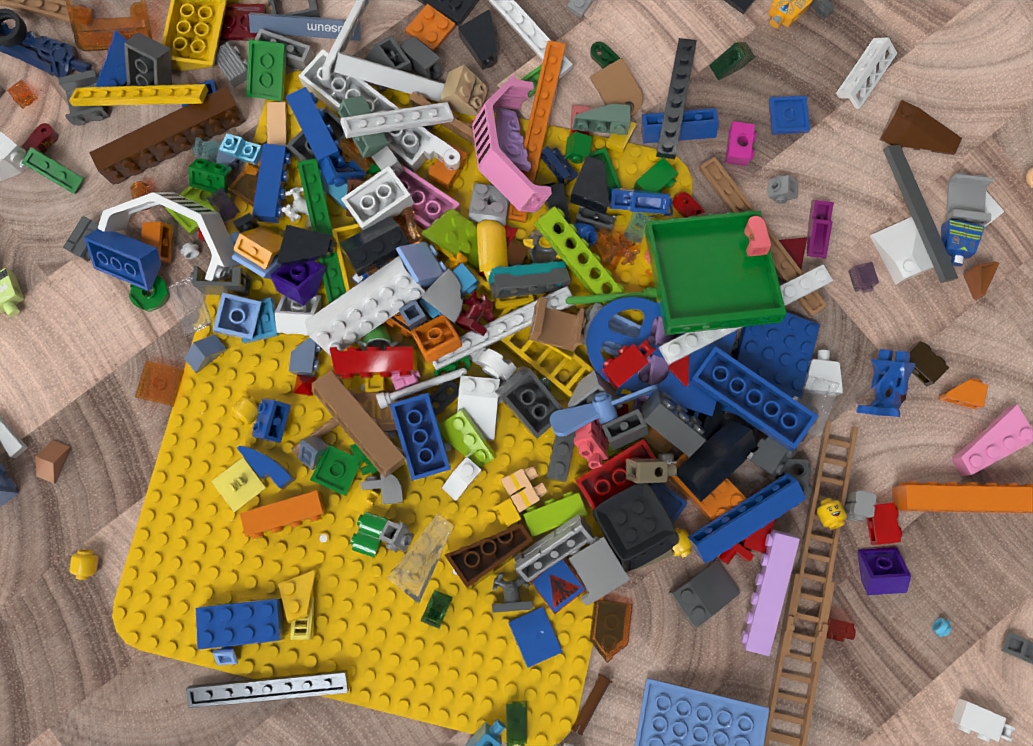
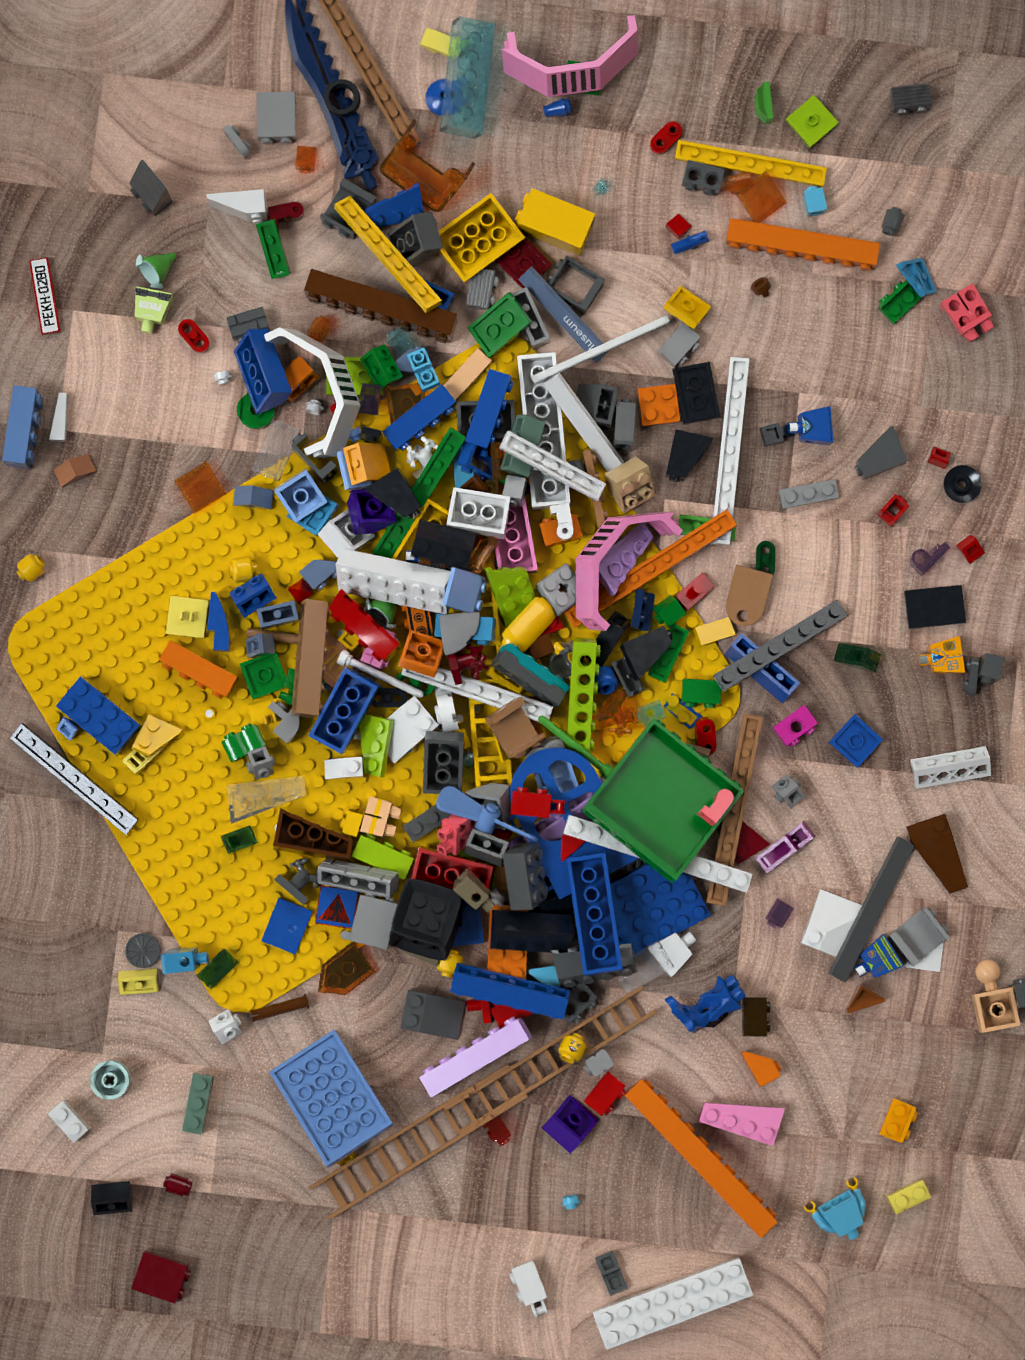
camera: 45 degrees right, 5 degrees up
sand blue brick [398,300,428,330] -> none
light orange piece [449,252,468,271] -> none
sand green slope [572,104,630,135] -> none
blue slope [608,187,670,214] -> none
none -> red plate [178,319,210,353]
none -> white plate [214,370,232,385]
none -> sand blue brick [257,600,299,630]
none -> medium azure slope [528,966,561,988]

